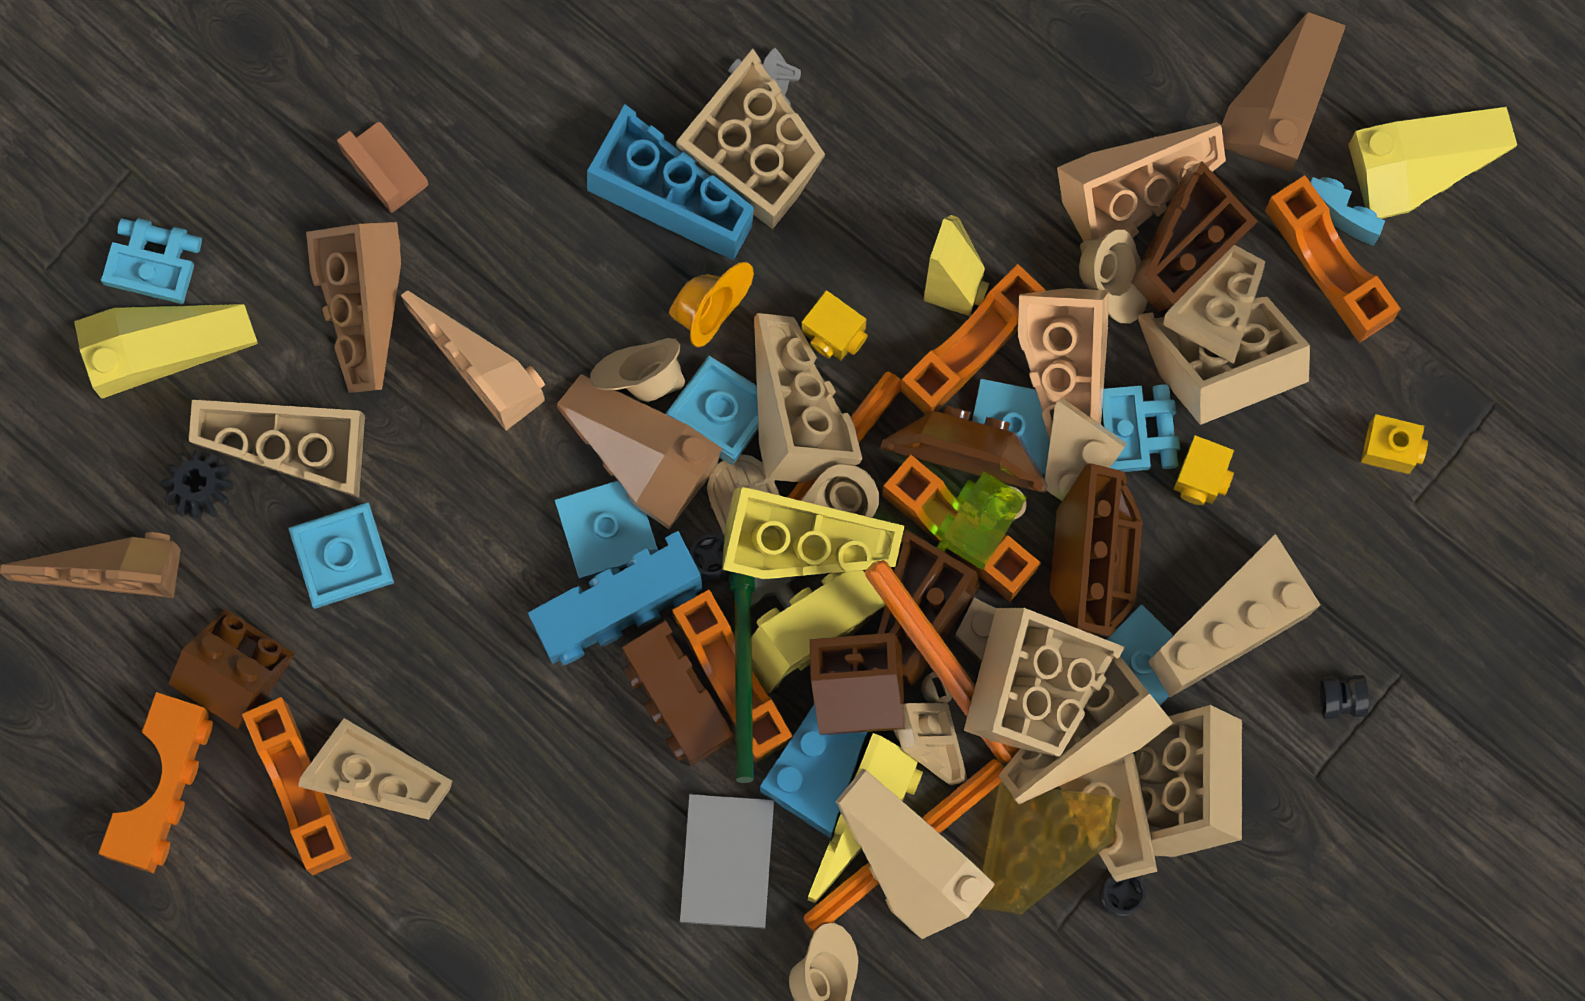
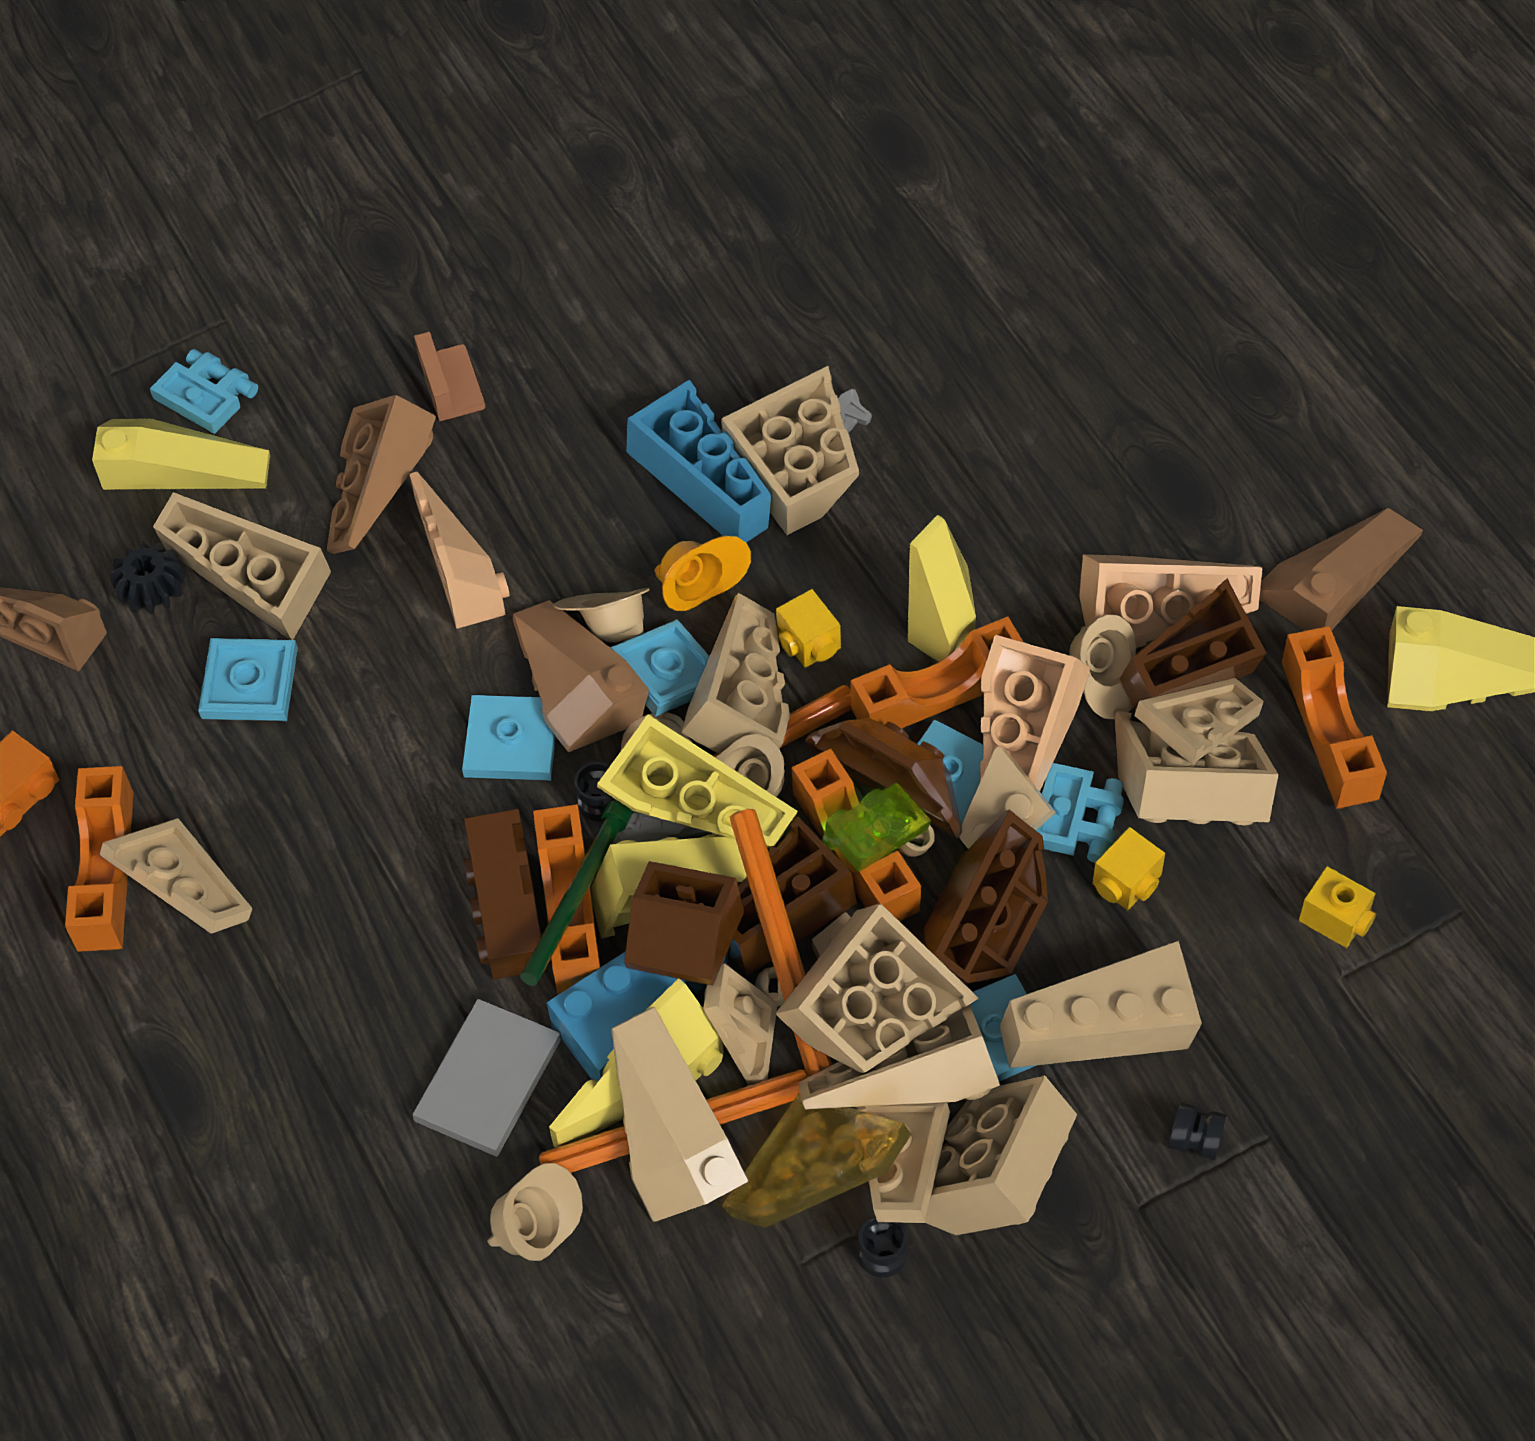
camera: 25 degrees right, 20 degrees down
reddish brown slope [168,609,295,729] -> none
dark azure wedge [528,531,702,665] -> none
medium azure slope [1310,177,1385,246] -> none

